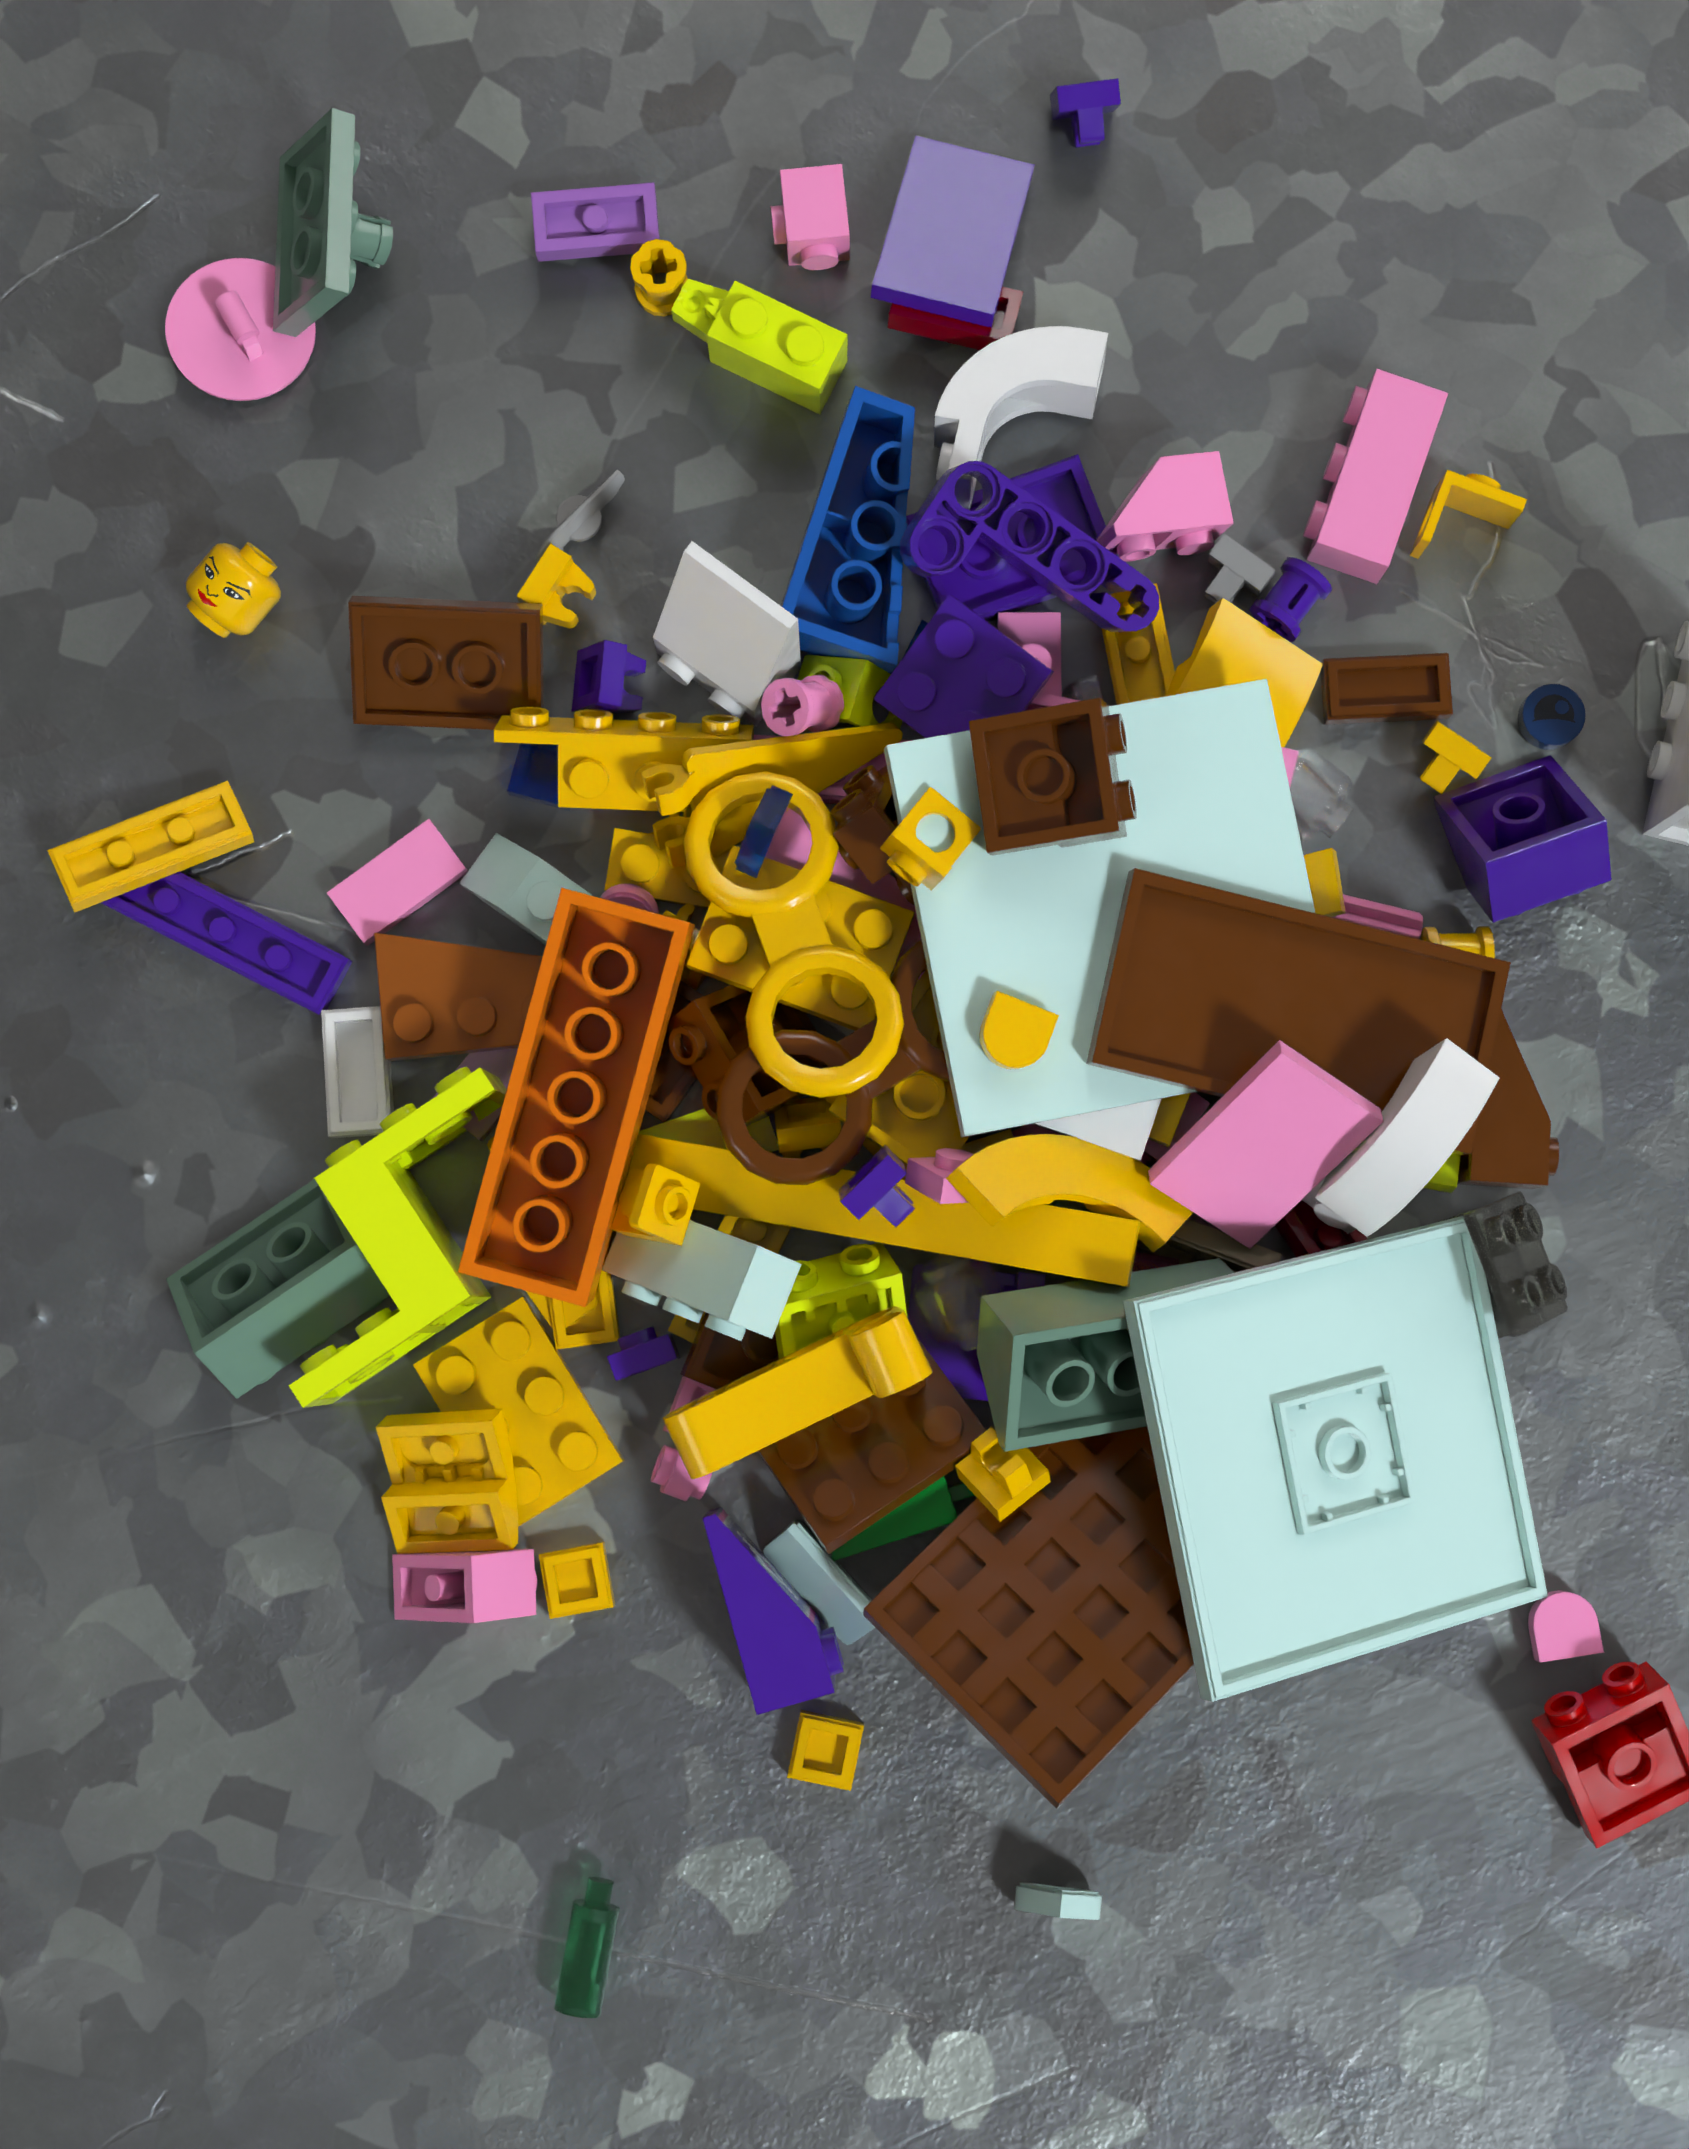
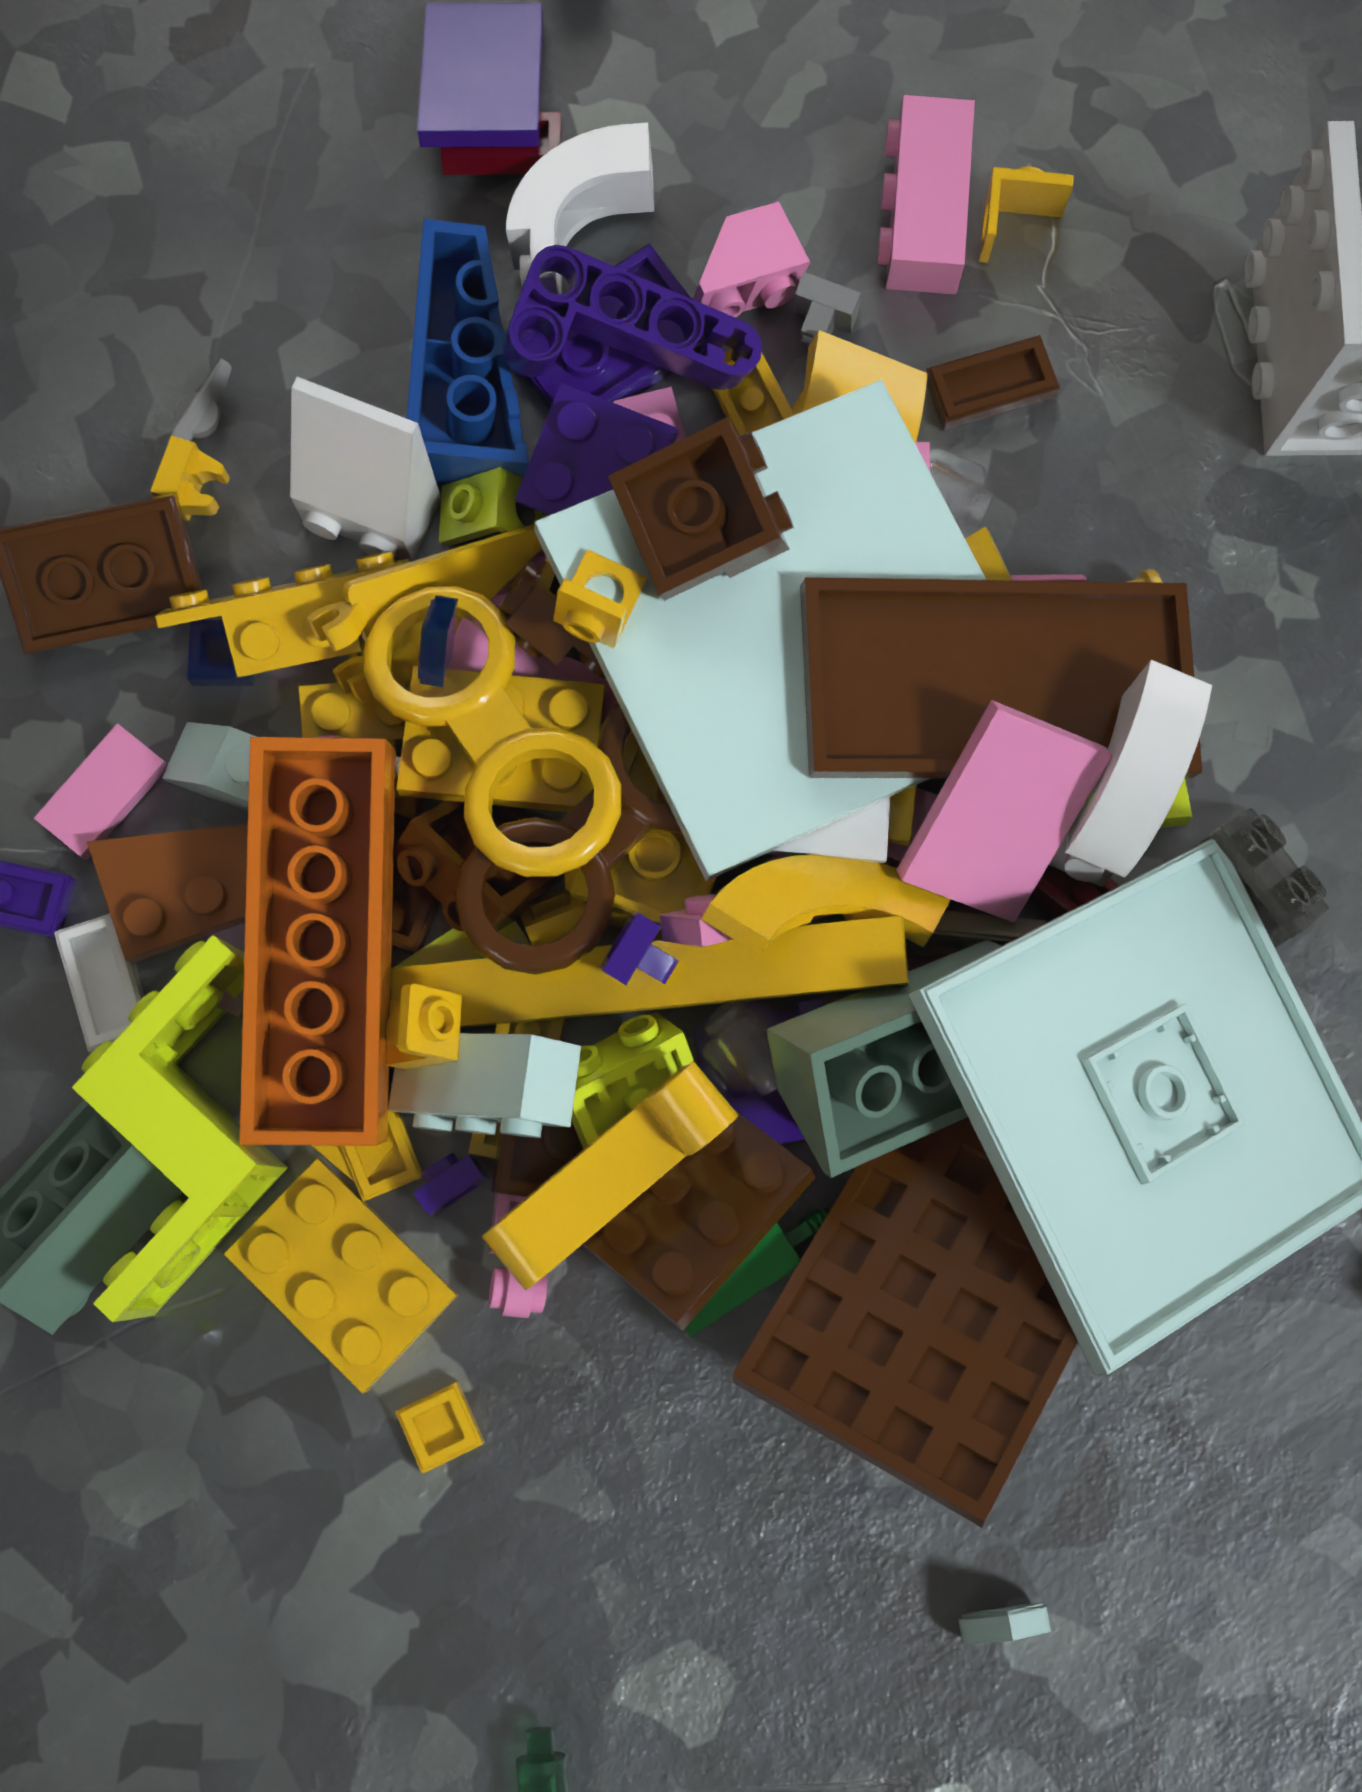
camera: 15 degrees left, 5 degrees down
yellow slope [376,1409,518,1554] -> none
bright pink slope [392,1549,537,1623] -> none
medium lavender plate [531,183,660,262] -> none
dark purple tile [571,640,646,714] -> none
yellow bush [630,239,688,317] -> none
neon yellow hinge [671,279,848,415] -> none
dark purple slope [703,1507,844,1715] -> none
bright pink bush [761,675,844,736] -> none
light aqua slope [763,1519,875,1645] -> none
bright pink brick [771,164,850,270] -> none
yellow tile [787,1710,864,1791] -> none
yellow tile [955,1427,1051,1522] -> none
yellow tile [979,991,1059,1069] -> none
dark purple bush [1249,557,1332,642] -> none
yellow tile [1420,720,1491,794] -> none
dark purple slope [1434,755,1612,923] -> none
reddish brown slope [1457,1009,1559,1189] -> none
dark blue tile [1517,684,1586,750] -> none

